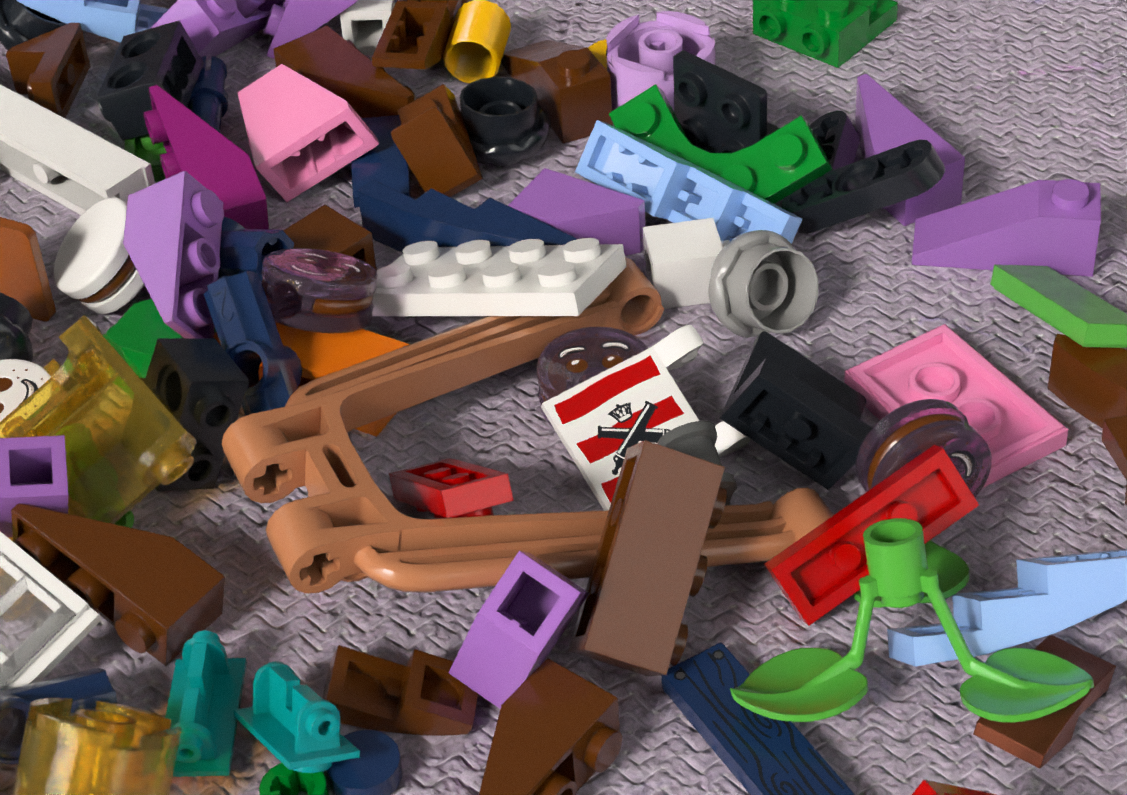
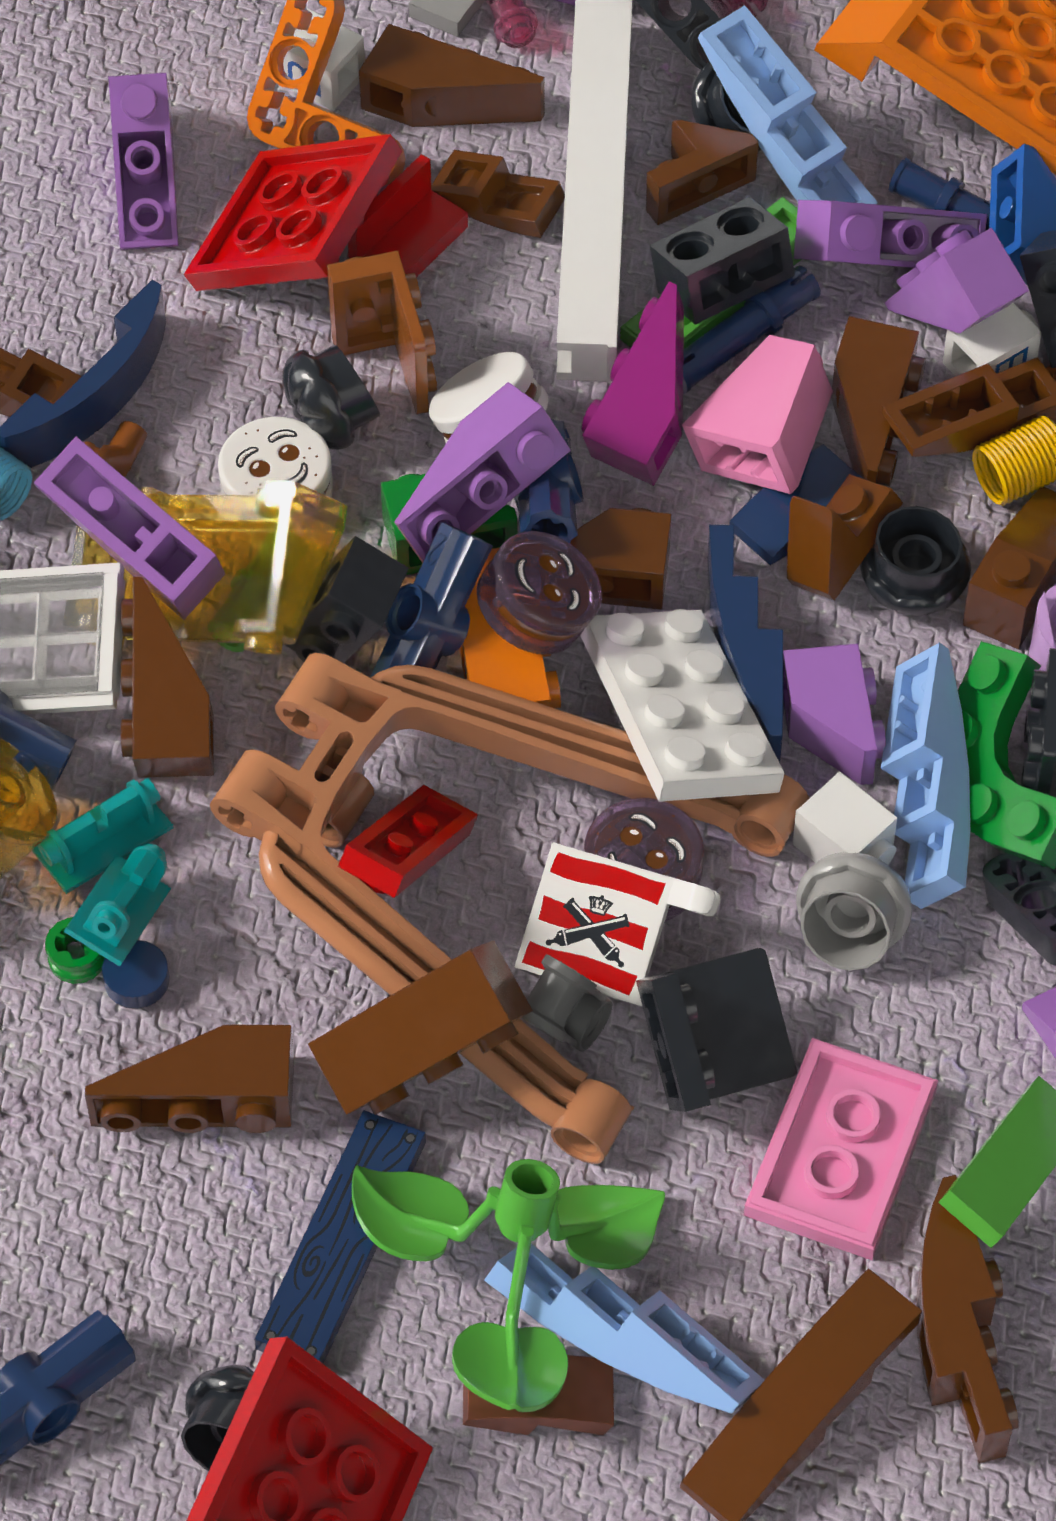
camera: 50 degrees right, 15 degrees up
reddish brown slope [322,645,478,736] -> none
medium lavender slope [448,551,589,709] -> none
red plate [764,445,979,626] -> none
clear purple head [856,399,992,498] -> none

